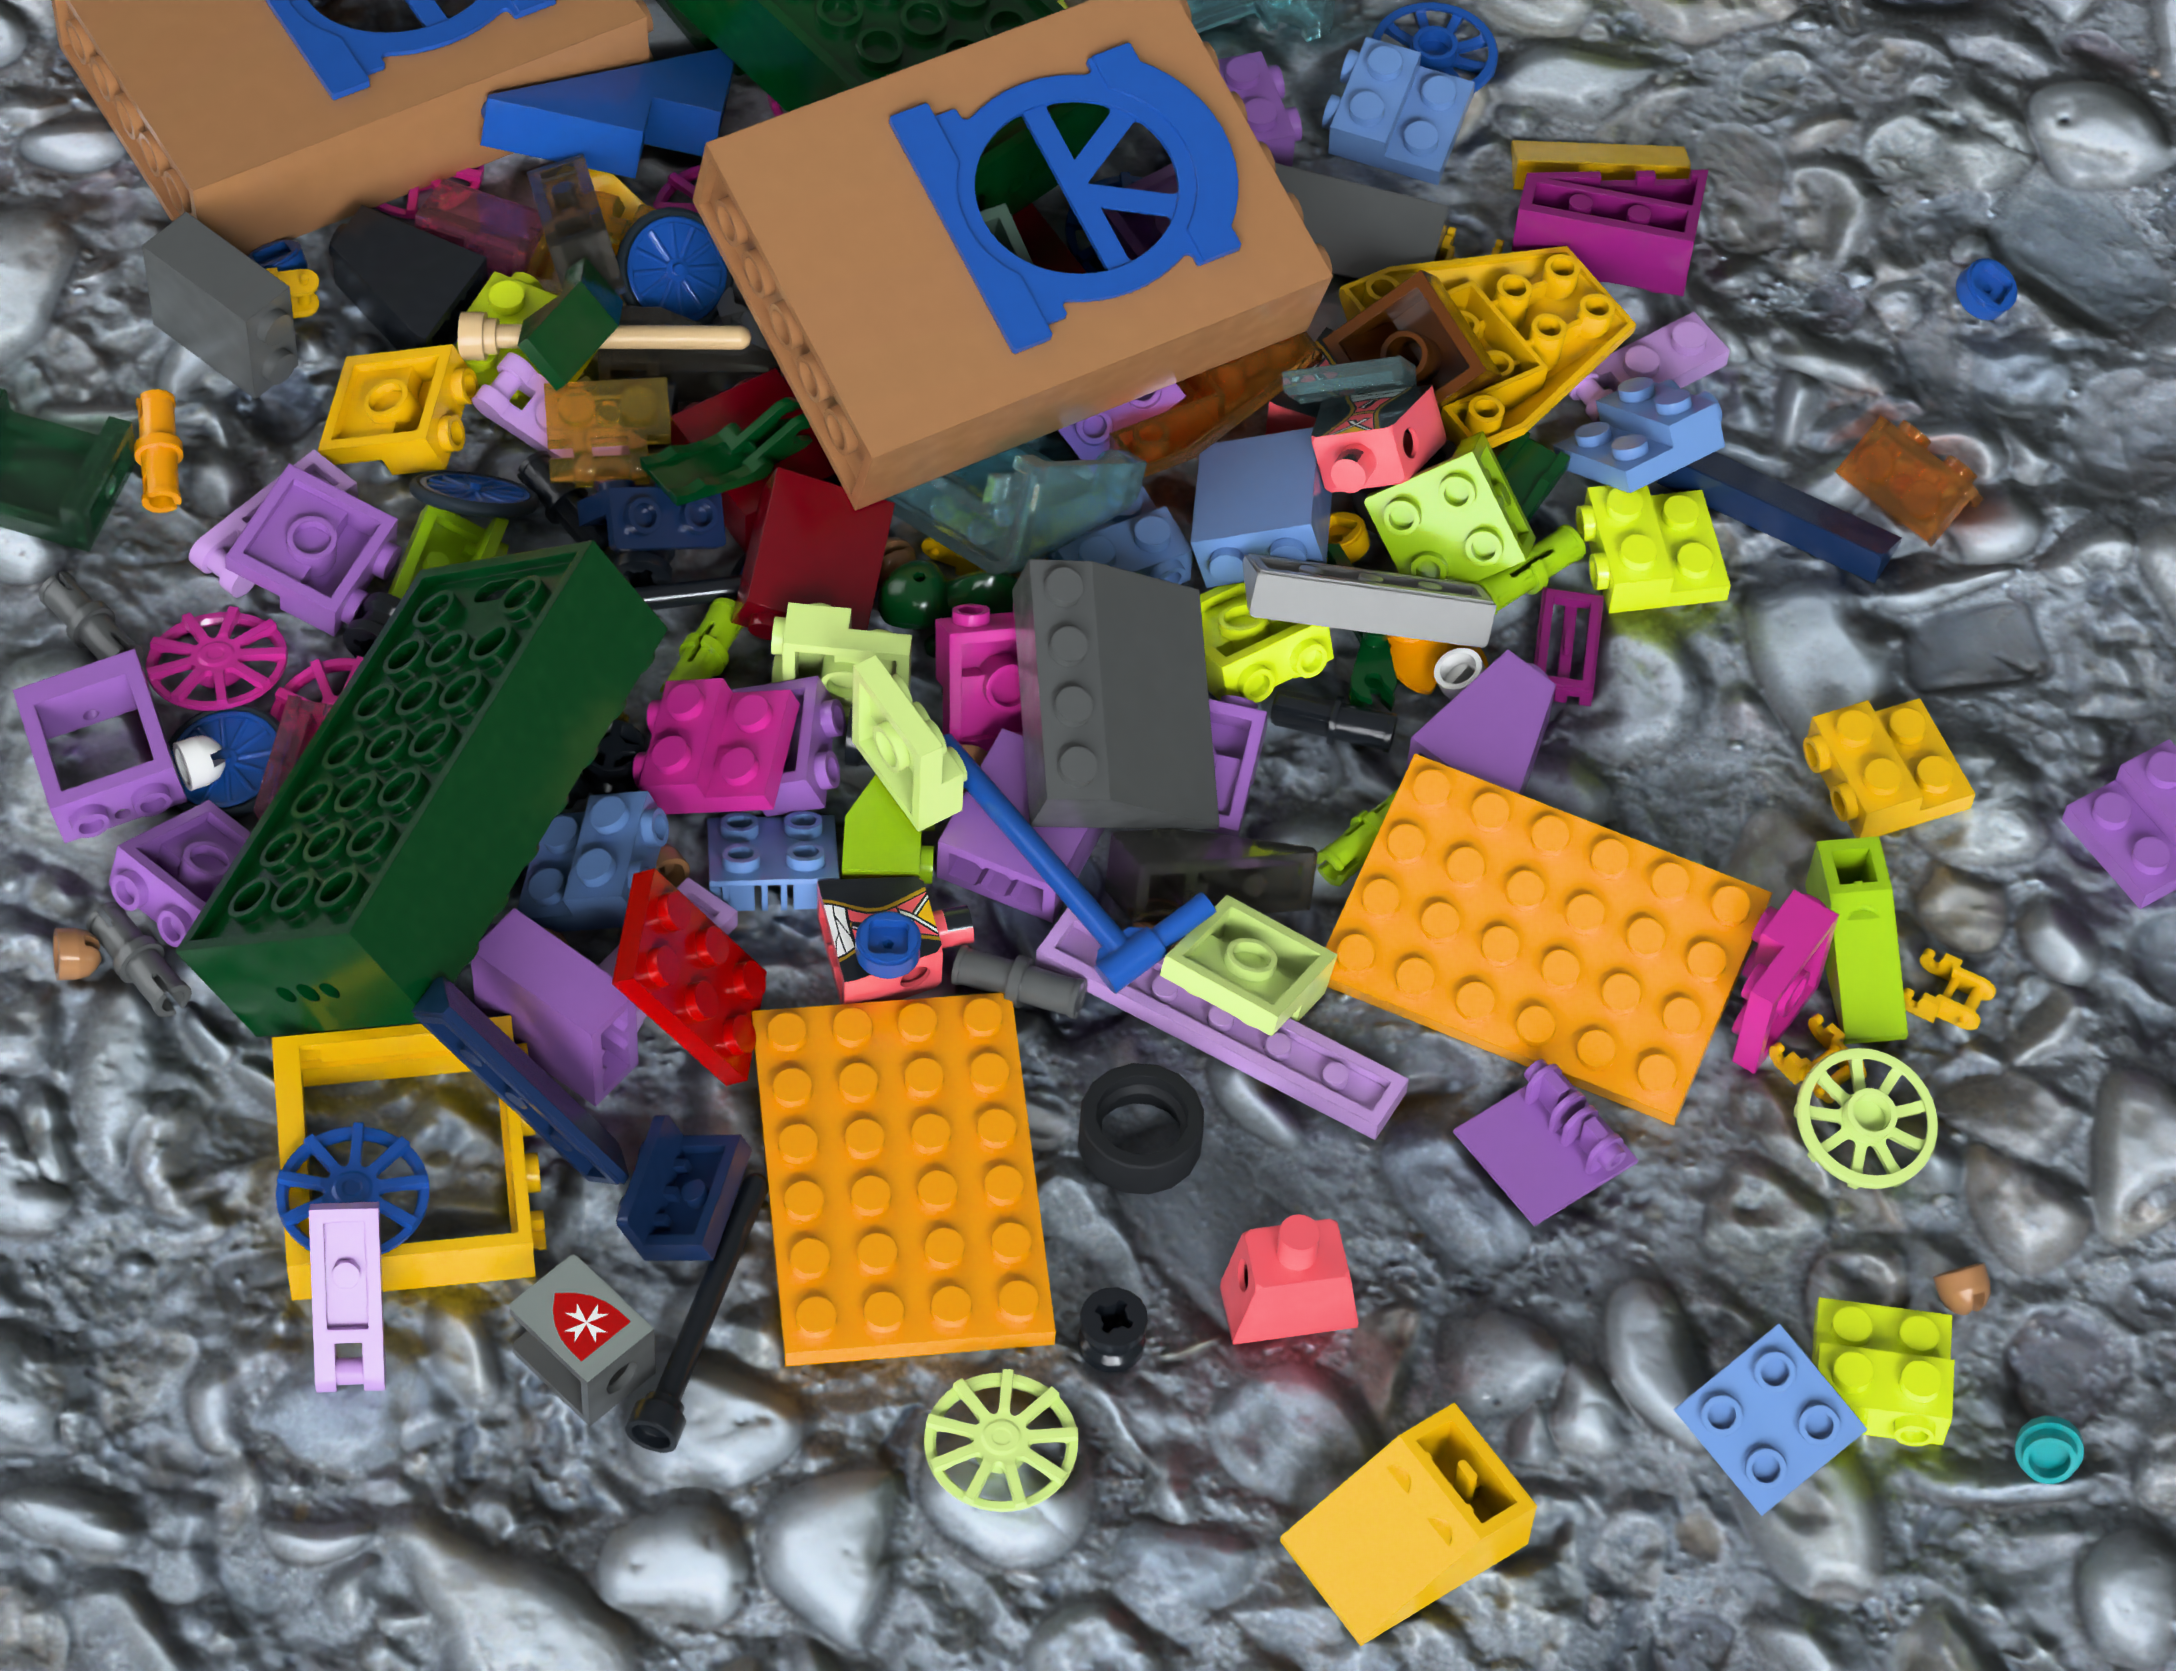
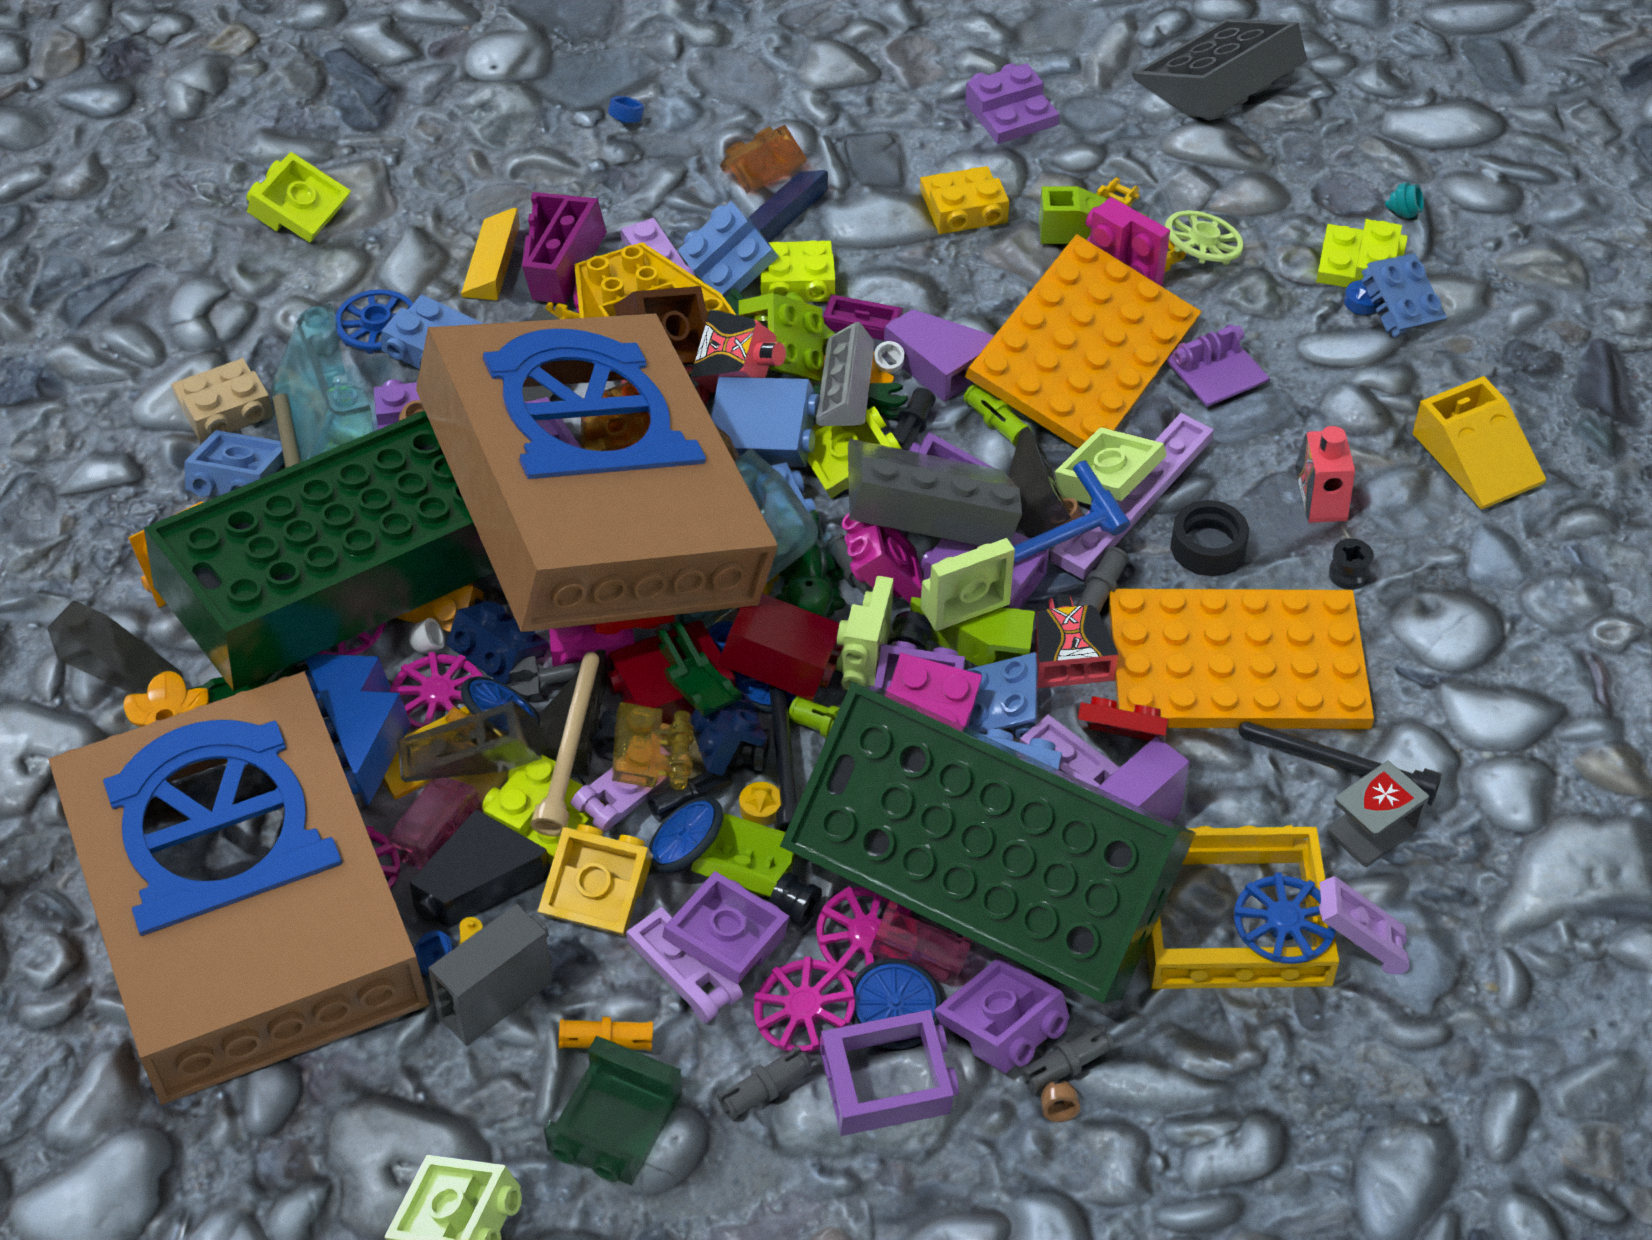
camera: 80 degrees left, 5 degrees down
white hinge [173,735,226,791] -> none
dark blue slope [412,976,630,1185] -> none
dark green slope [517,256,624,391] -> none
dark blue bracket [616,1115,752,1261] -> none
blue tile [855,911,921,979] -> none
yellowish green wheel [924,1369,1078,1512] -> none
clear light blue tile [1282,356,1417,404] -> none
medium nougat hinge [1933,1262,1991,1316] -> none

